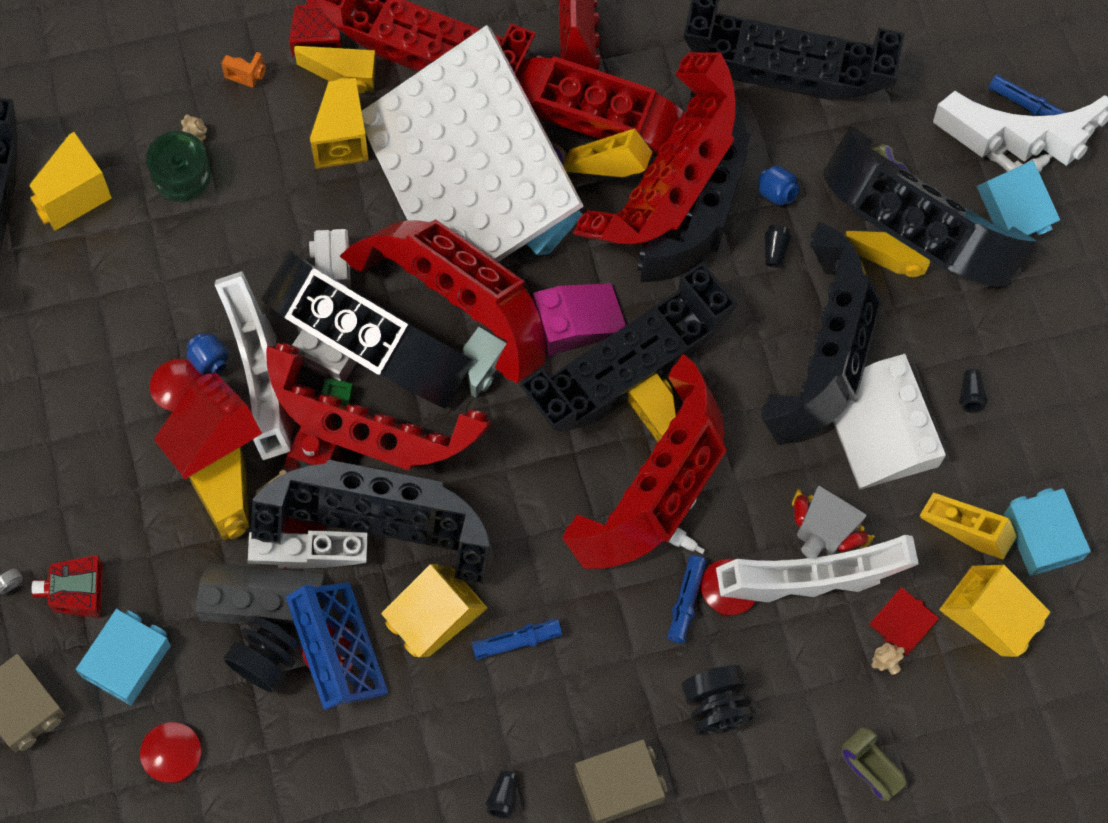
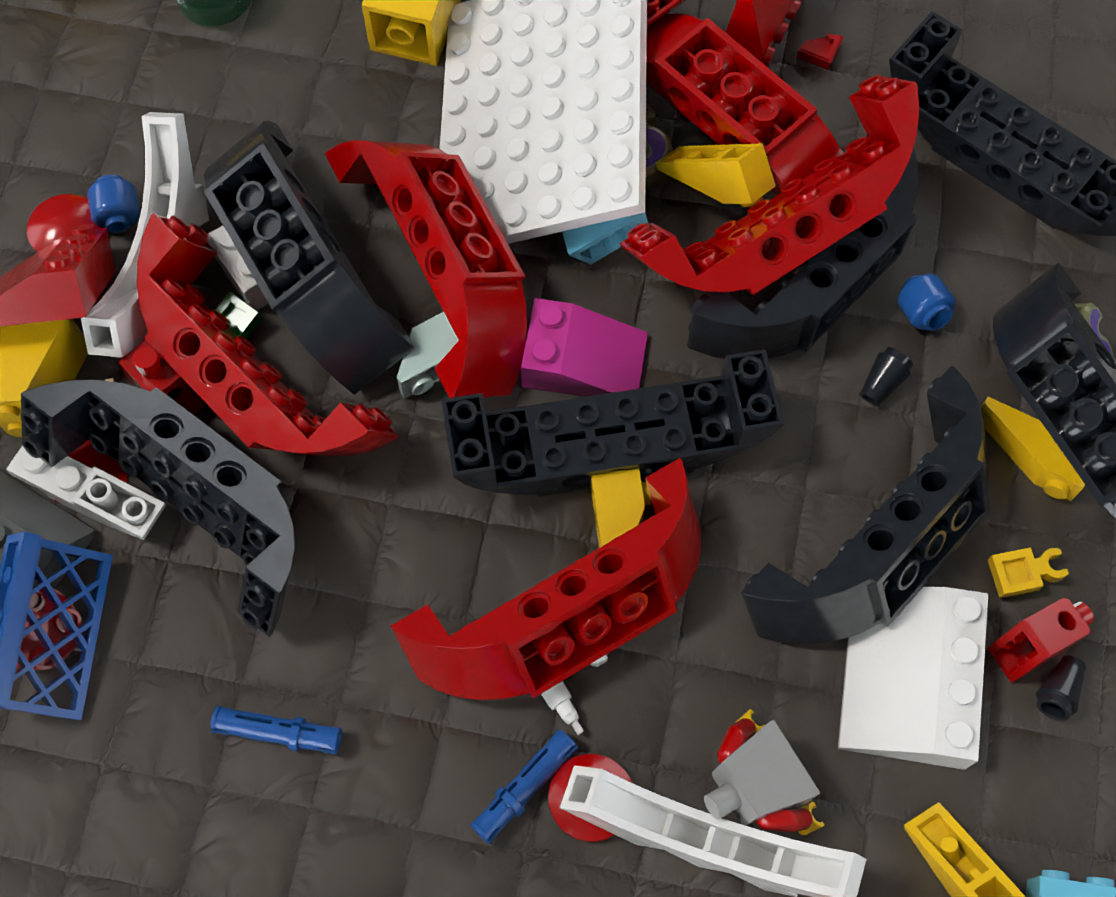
camera: 30 degrees right, 0 degrees up
white brick [309,229,351,288] -> none
yellow slope [381,564,488,658] -> none
none -> red tile [796,34,844,70]
none -> yellow plate [987,547,1069,598]
none -> red torso [987,597,1094,684]

